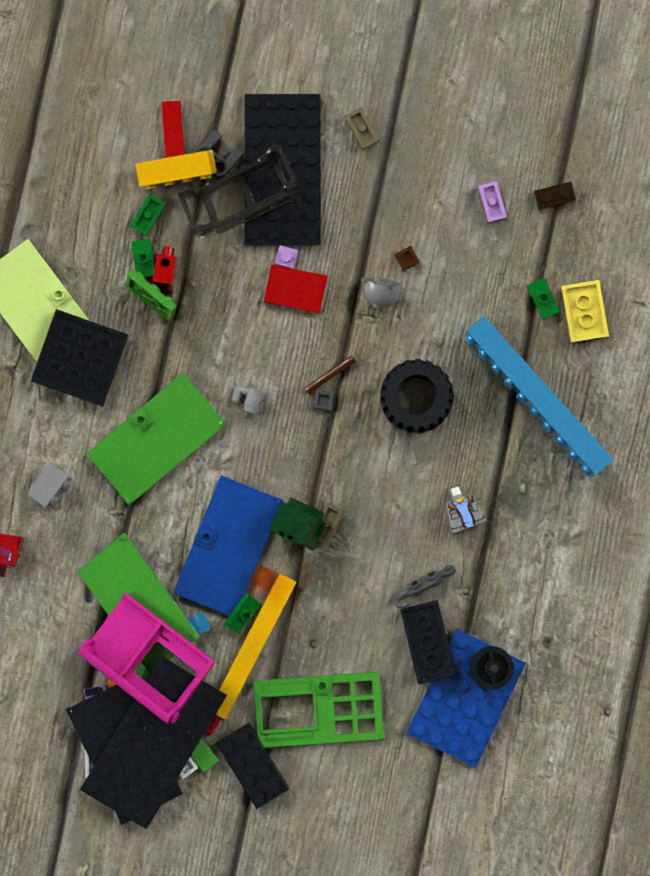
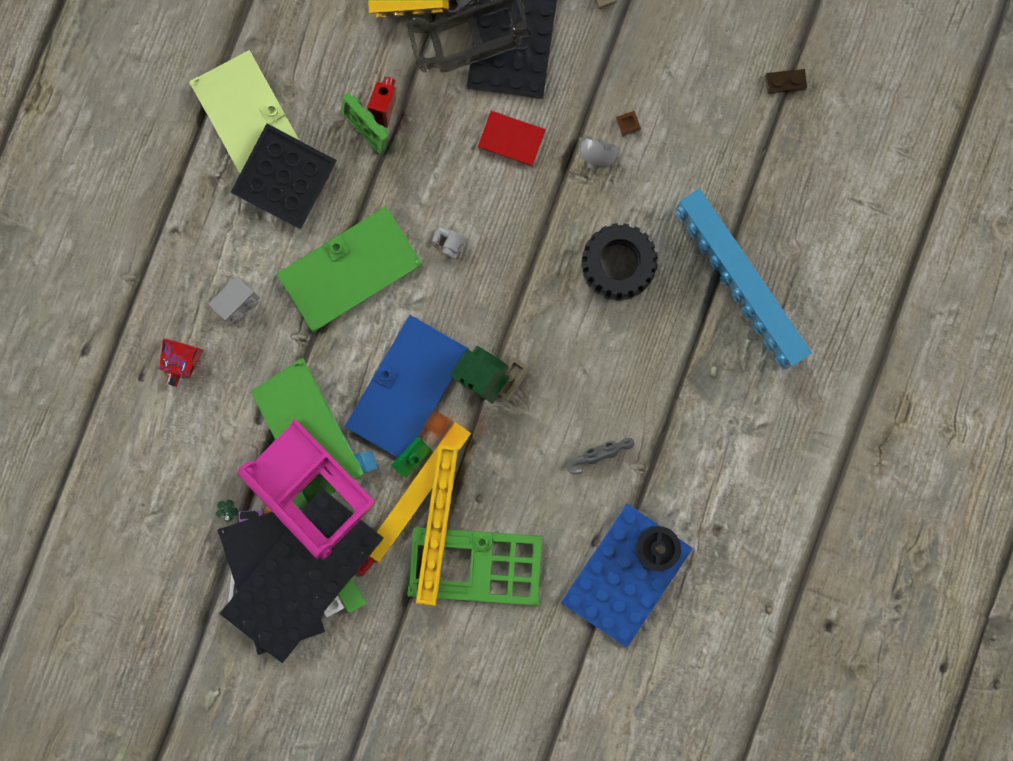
camera: 10 degrees right, 0 degrees up
green plate [130,194,166,237] -> none
green plate [131,238,155,278] -> none
black plate [216,723,290,809] -> none
lavender plate [275,245,298,269] -> none
reddish brown bar [305,355,356,394] -> none
dark grey tile [313,389,335,412] -> none
black plate [400,600,456,685] -> none
torso [445,486,487,534] -> none
lavender plate [478,181,507,223] -> none
green plate [526,278,560,320] -> none
light yellow plate [561,280,609,343] -> none
none -> clear green plant [216,500,238,522]
none -> yellow tile [416,445,459,606]

